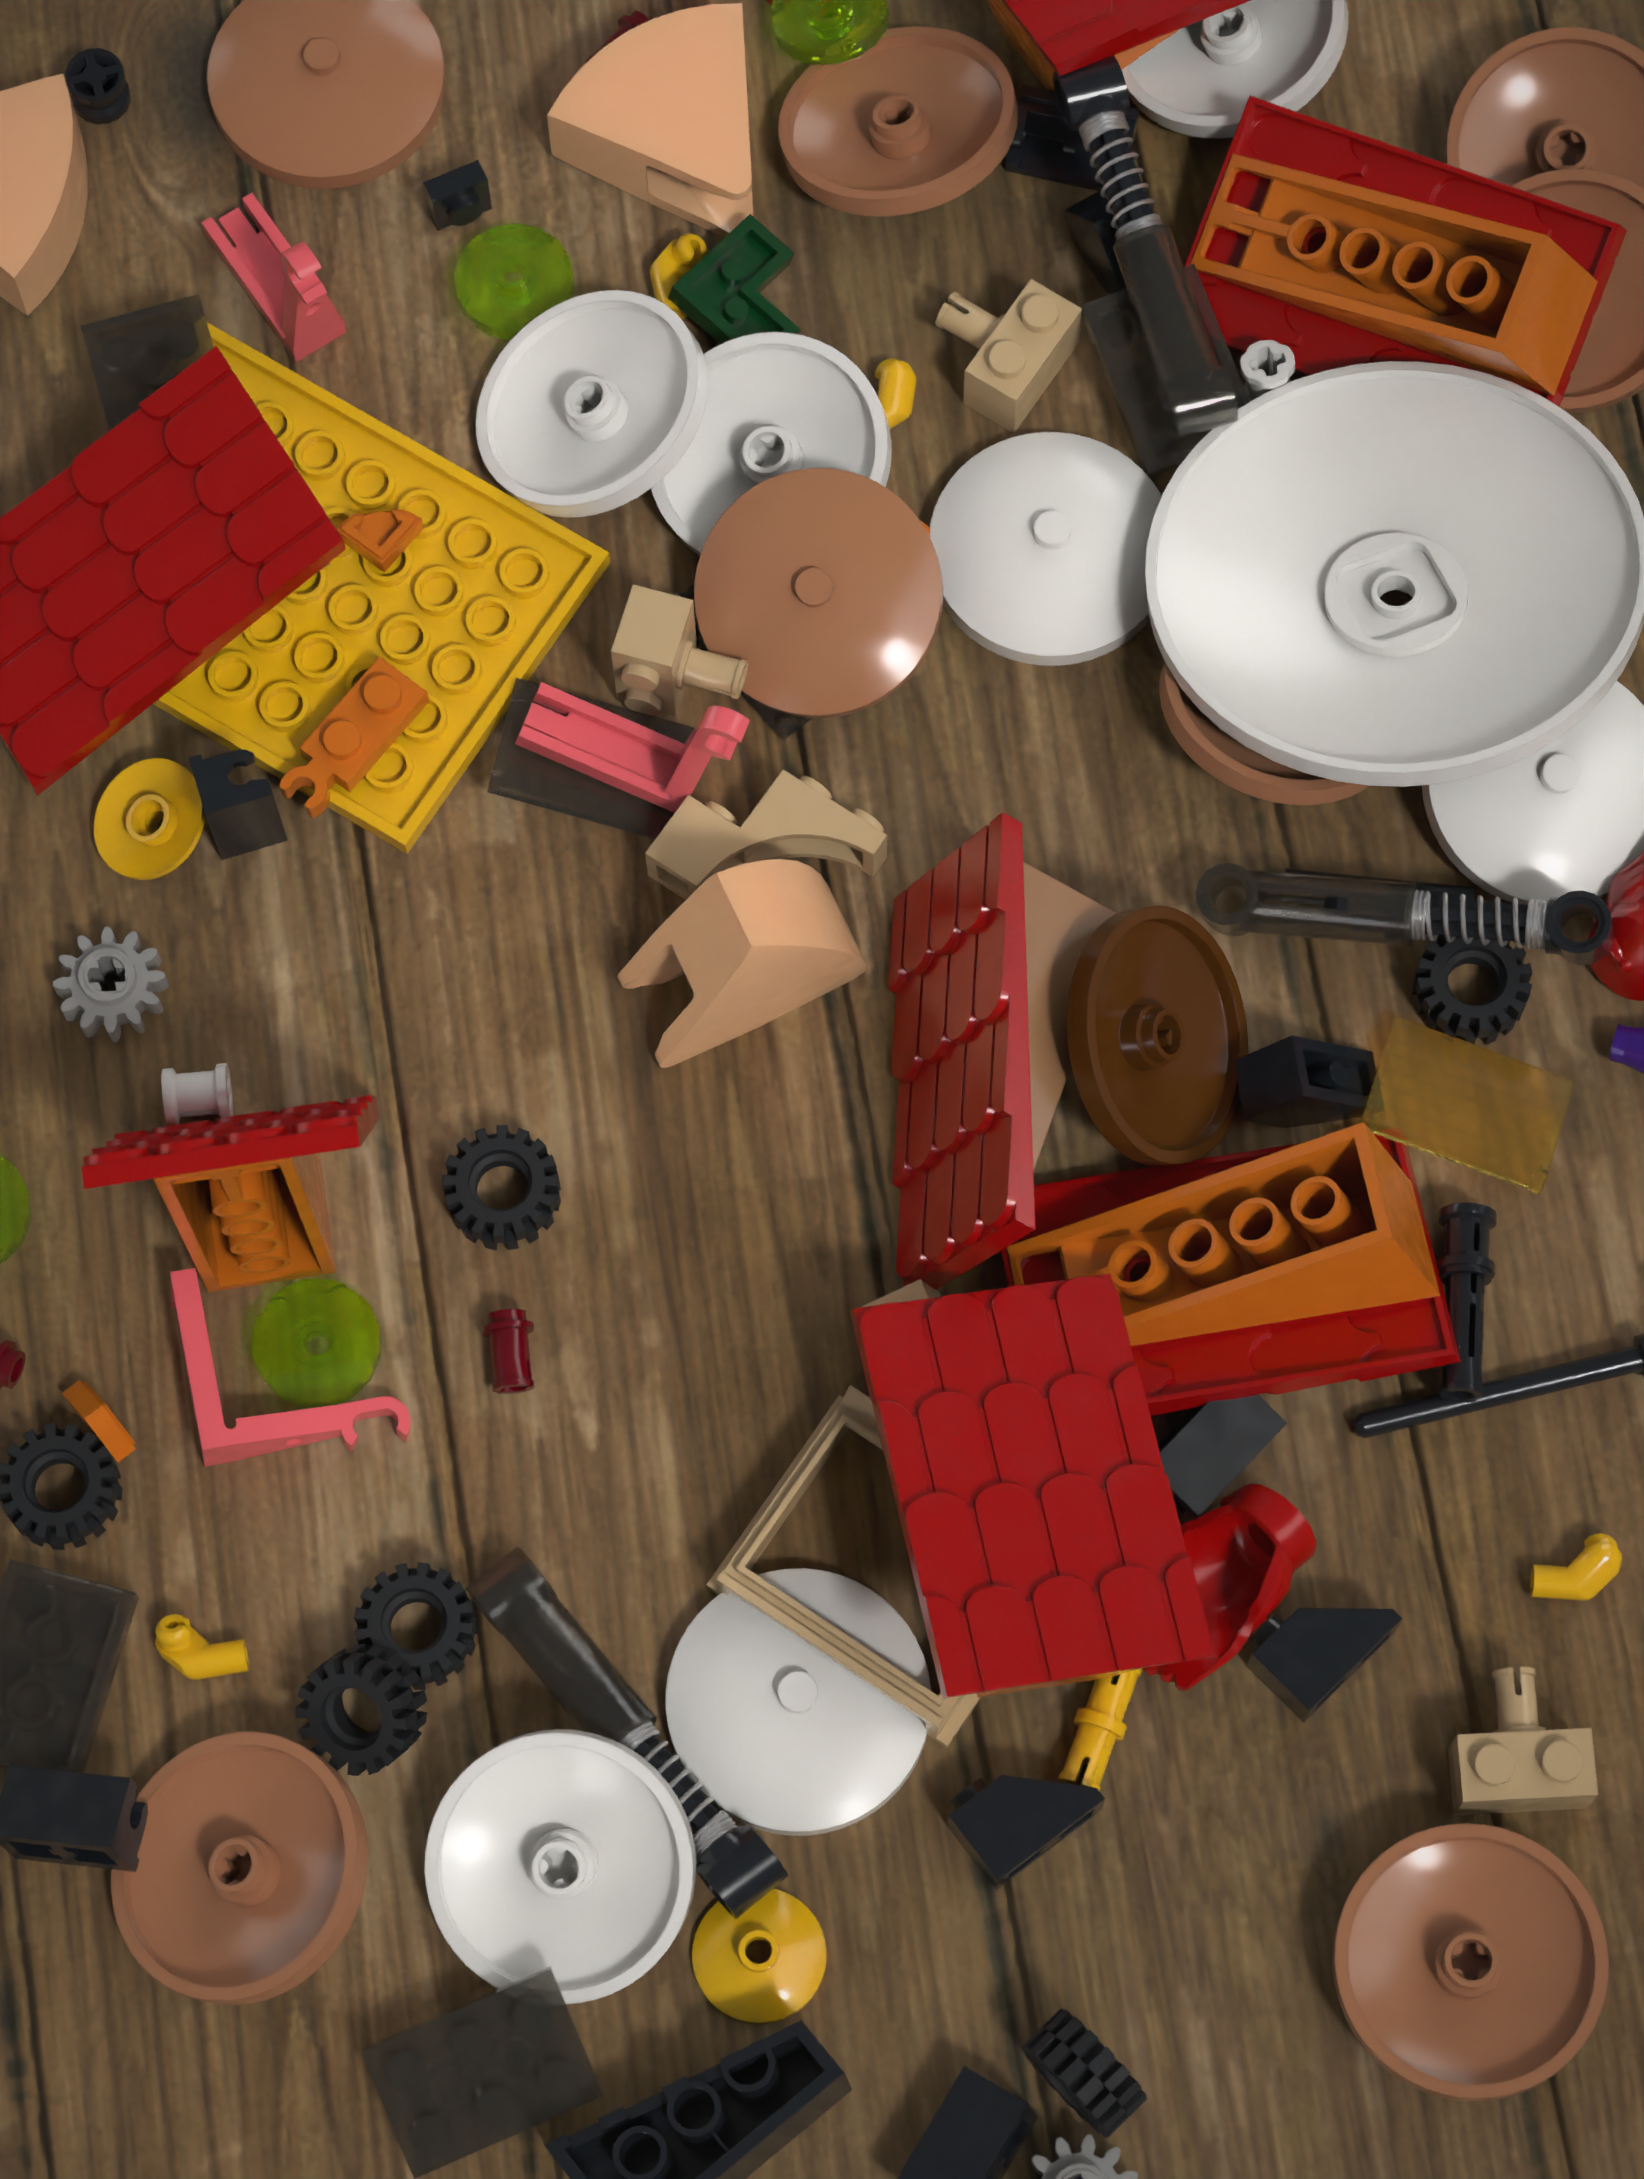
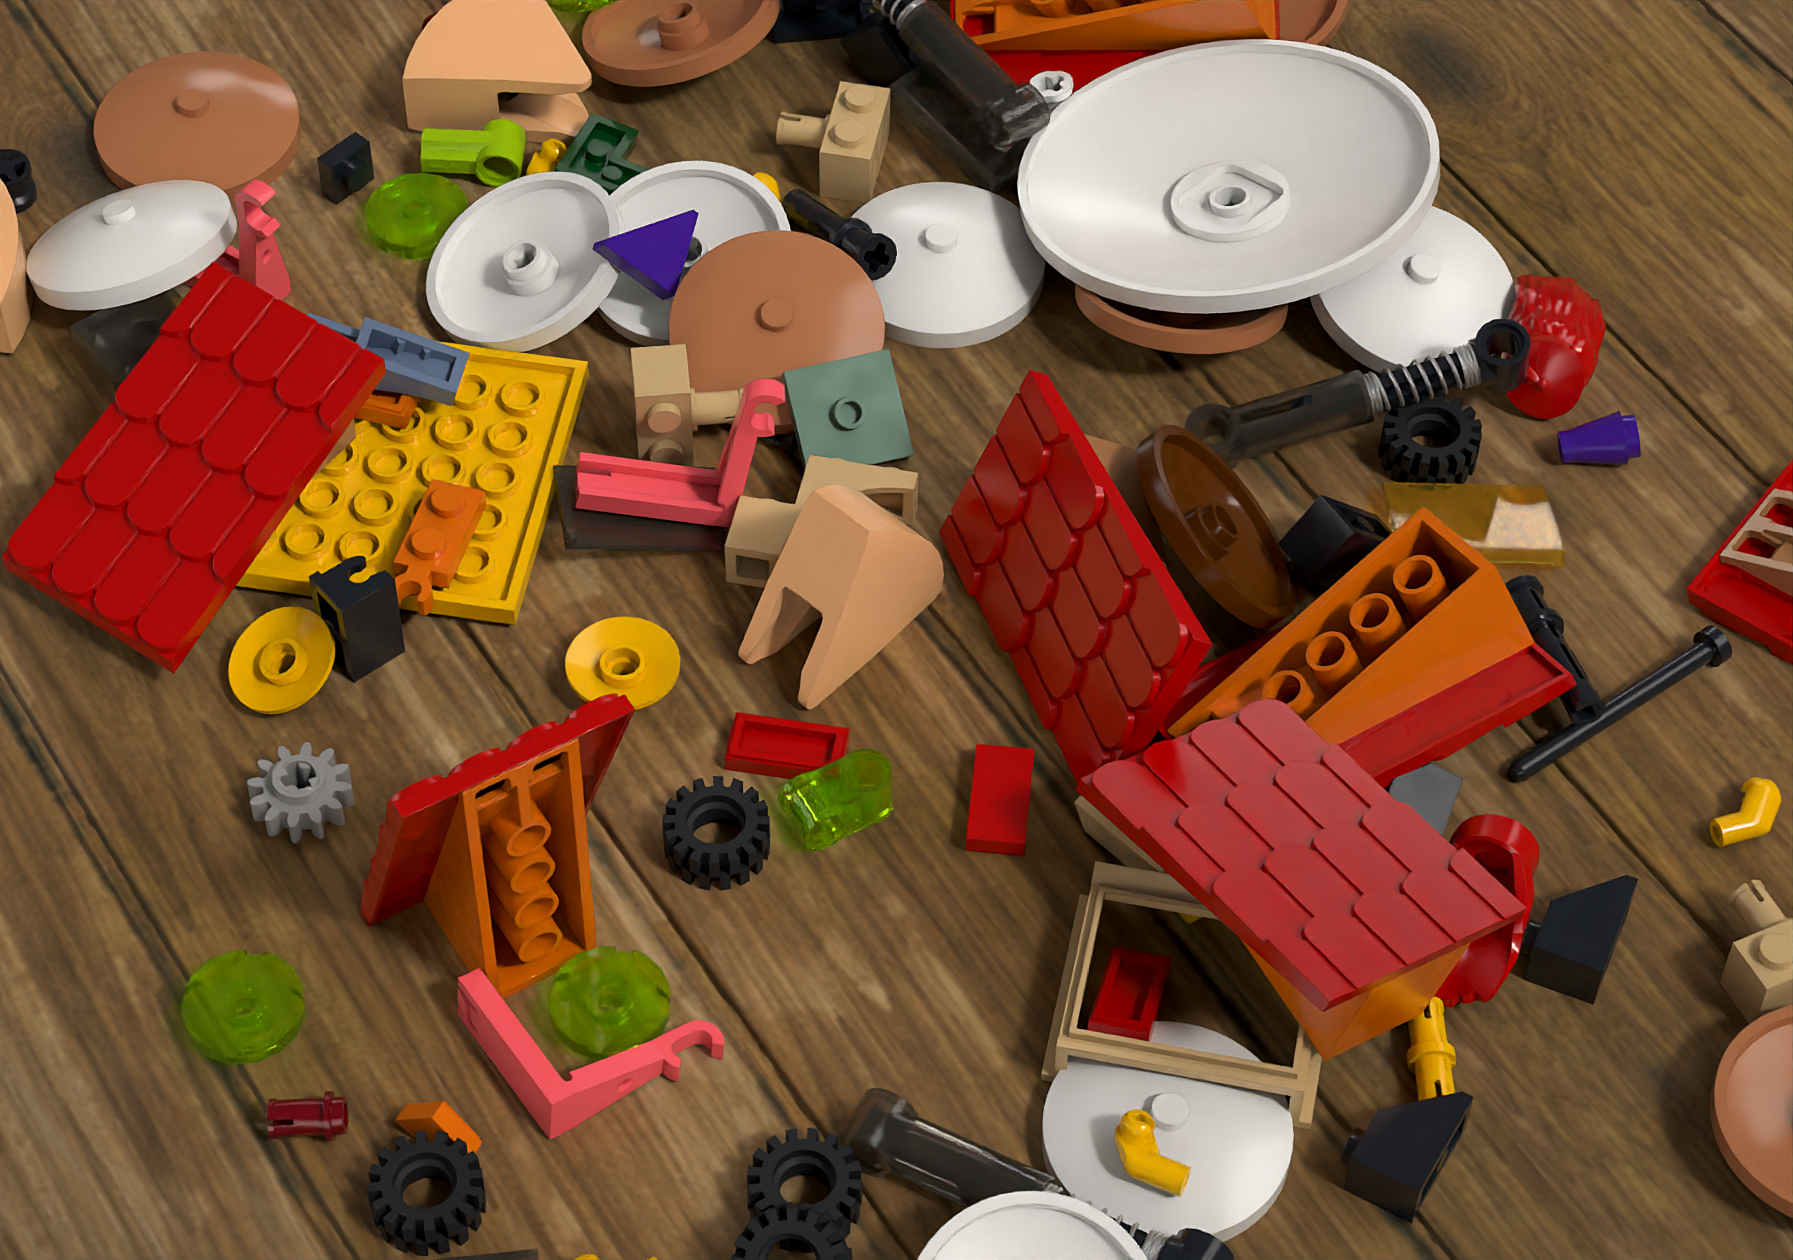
camera: 25 degrees left, 20 degrees down
dark red pin [482,1309,534,1394] -> none
none -> white dish [26,180,237,311]
none -> sand blue slope [307,312,469,406]
none -> lime piece [420,119,527,188]
none -> yellow dish [565,616,680,710]
none -> dark purple tile [592,210,699,300]
none -> red tile [725,712,850,786]
none -> clear neon green piece [777,749,894,851]
none -> black pin [781,189,897,280]
none -> sand green plate [781,349,914,472]
none -> red tile [965,744,1034,856]
none -> red tile [1087,947,1172,1042]
none -> yellow arm [1114,1109,1192,1197]

